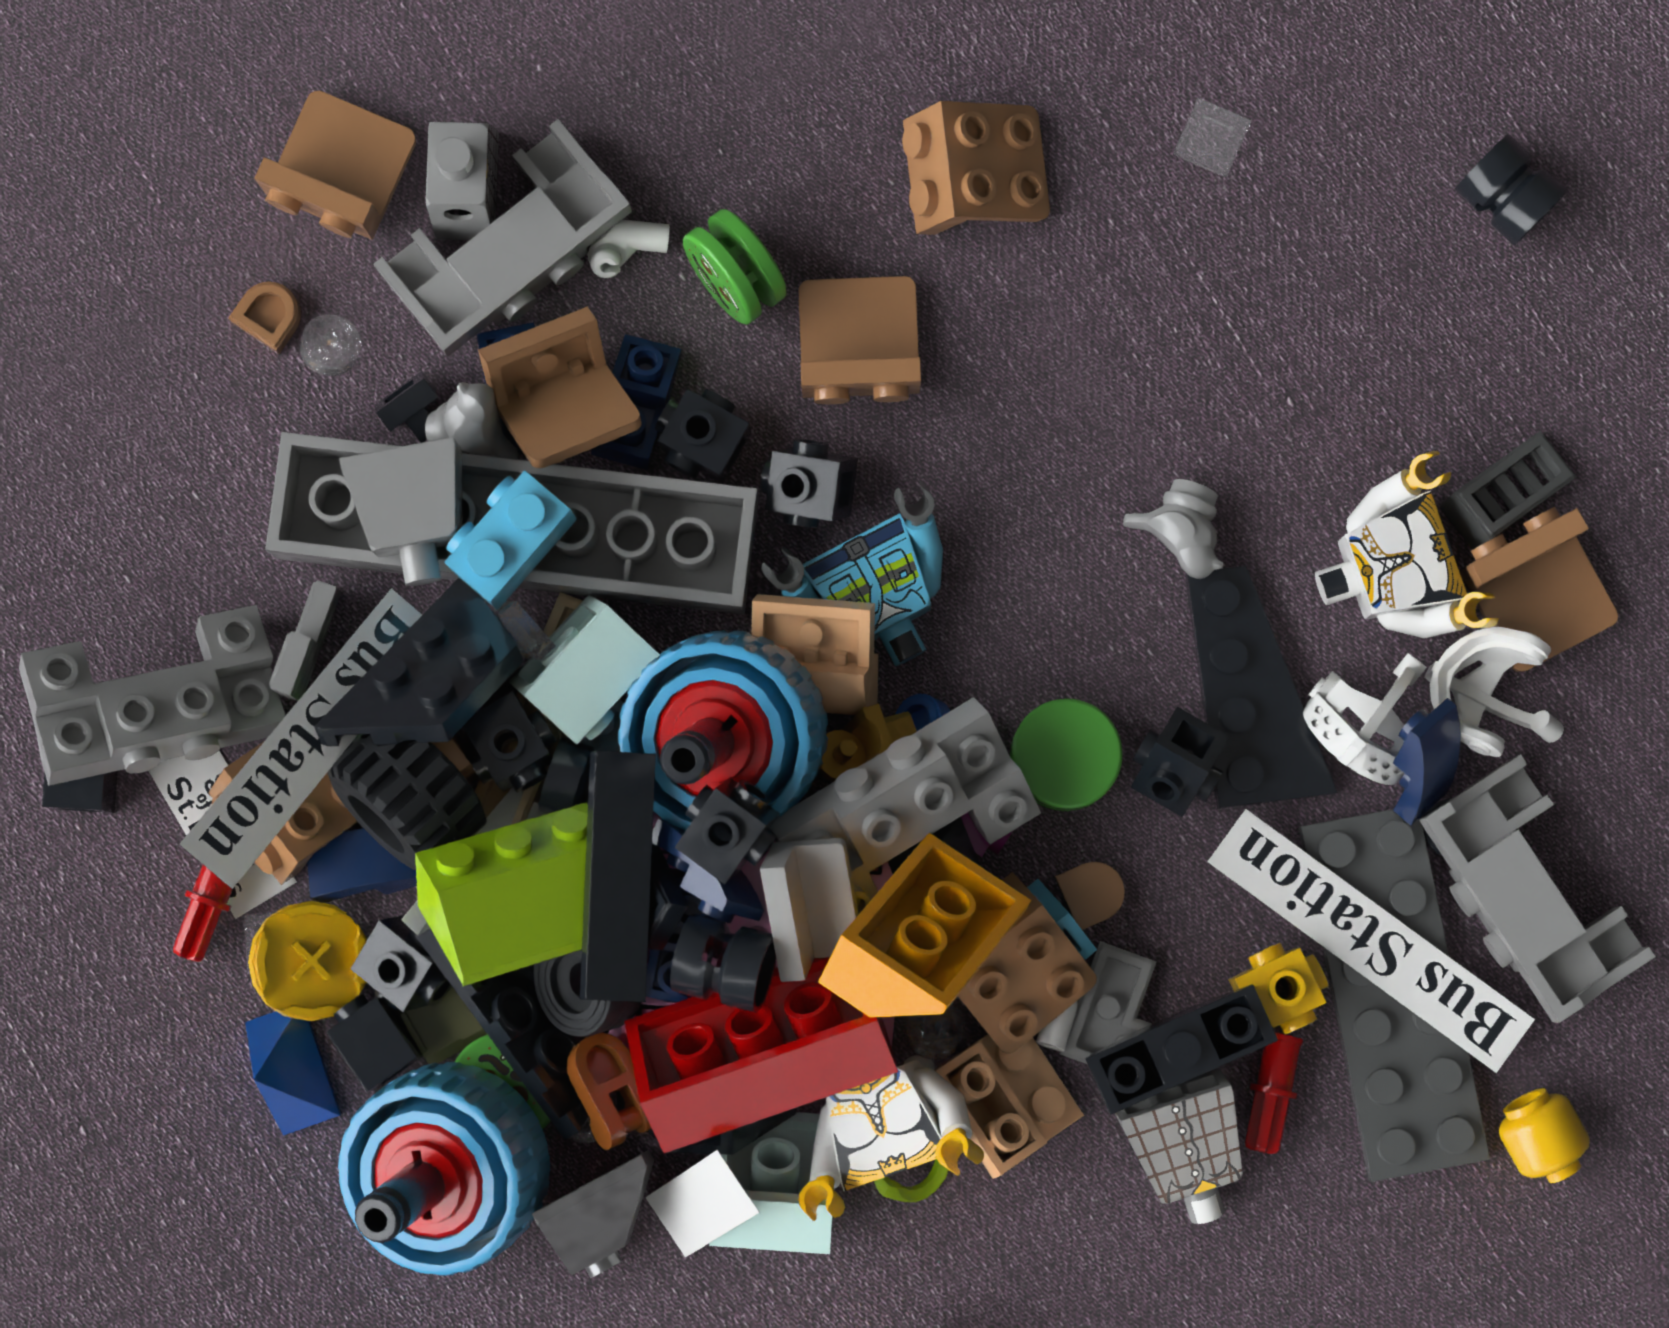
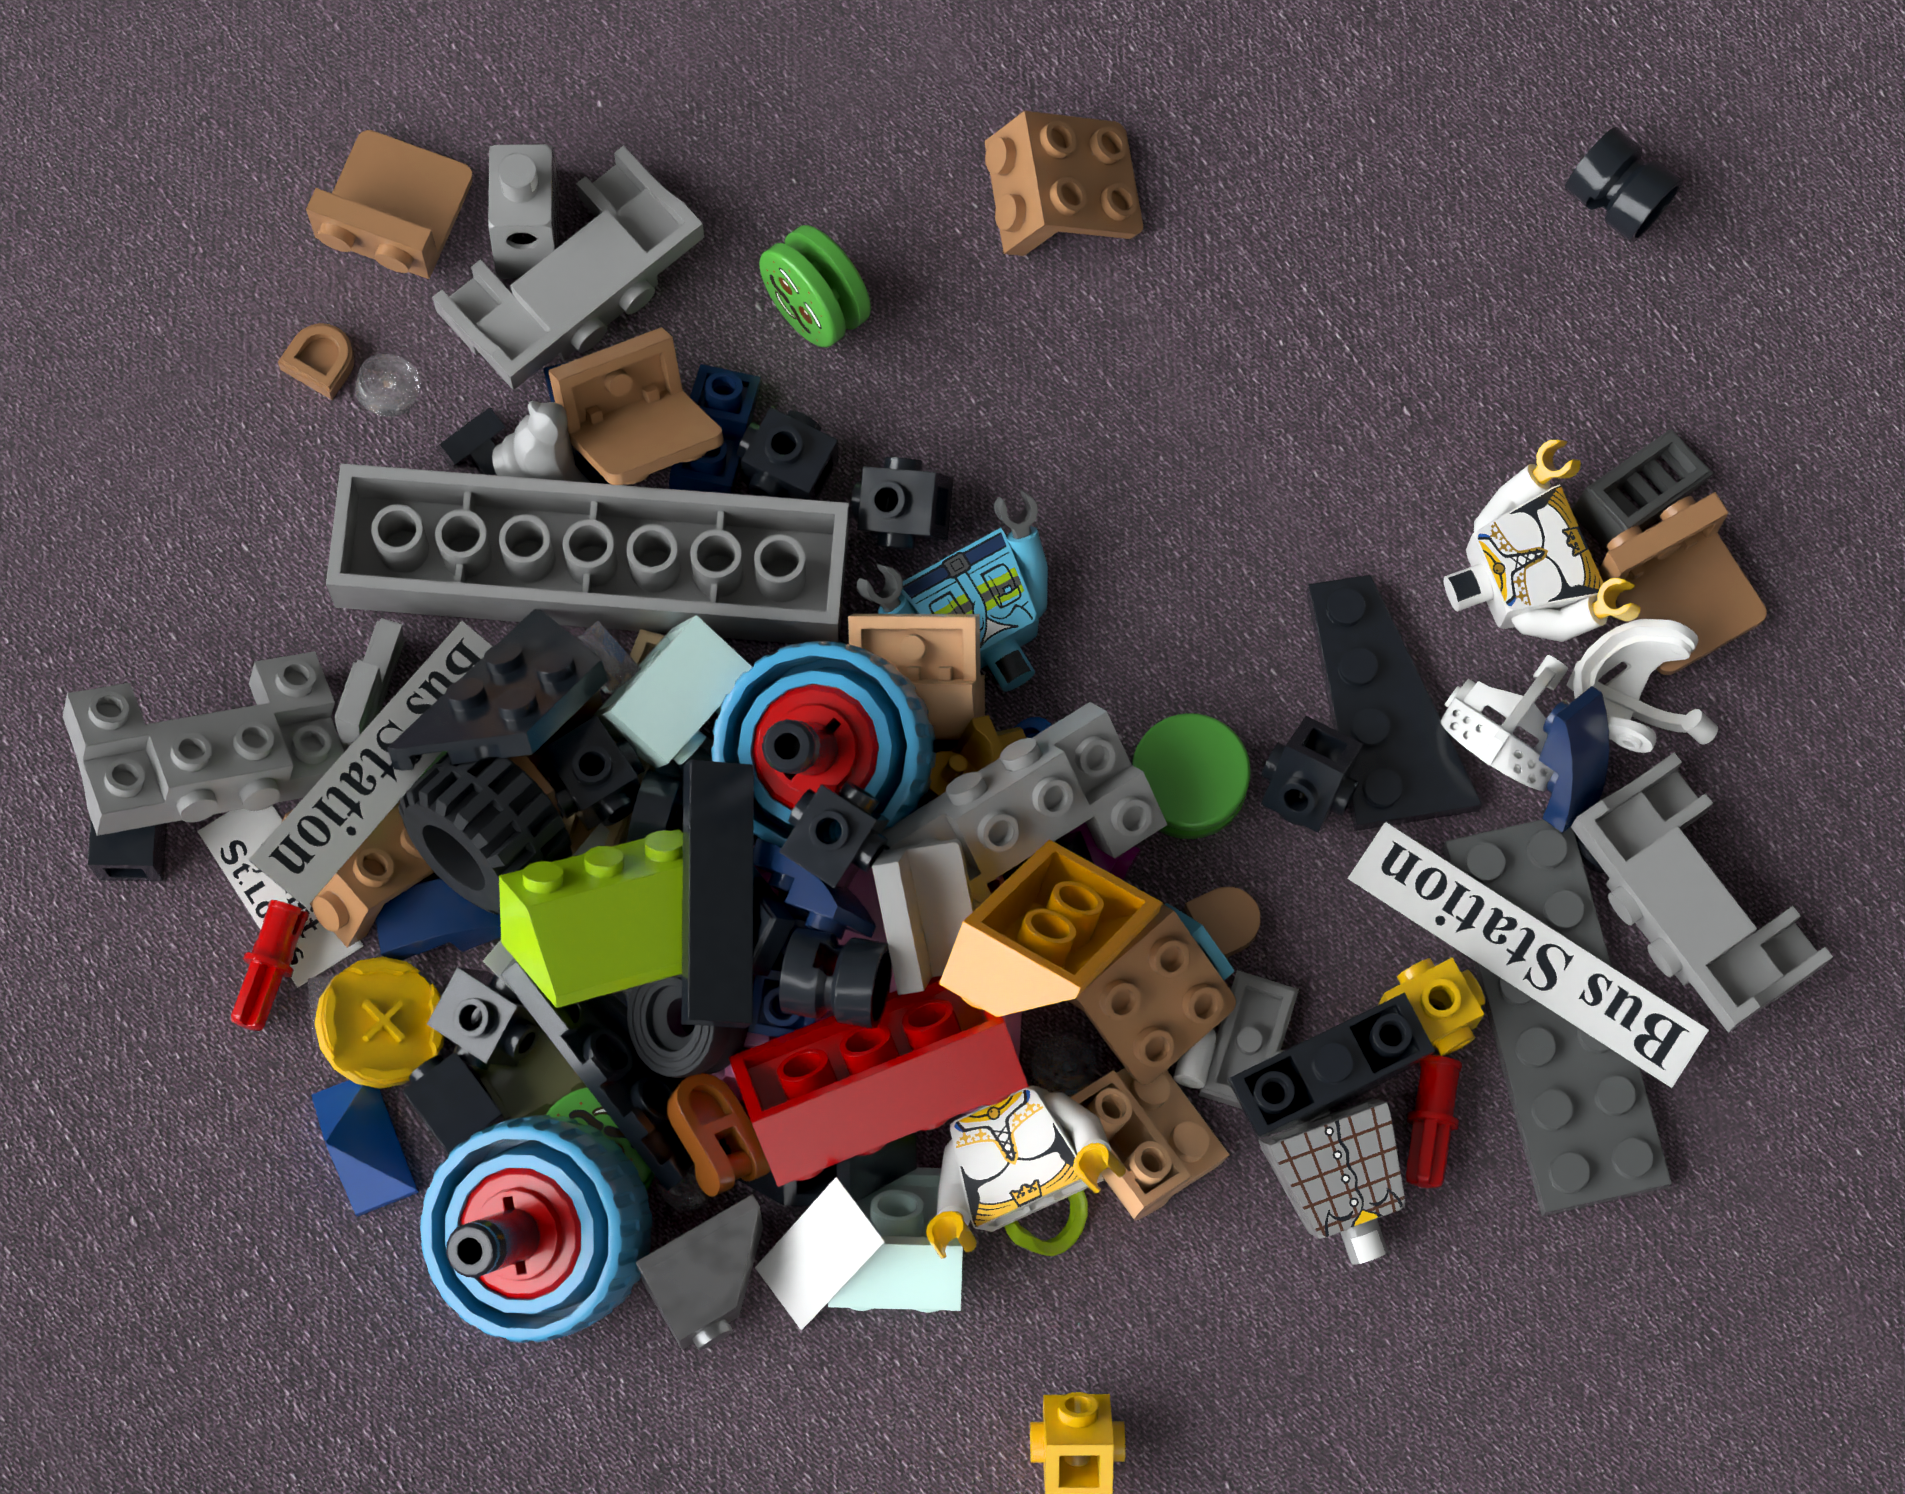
camera: 10 degrees left, 10 degrees down
light grey torso [339,437,462,586] -> none
medium azure brick [444,470,577,610] -> none
white arm [587,220,670,278] -> none
medium nougat bracket [799,276,921,405] -> none
light grey animal [1123,479,1223,579] -> none
clear tile [1173,97,1252,177] -> none
yellow head [1499,1088,1590,1183] -> none

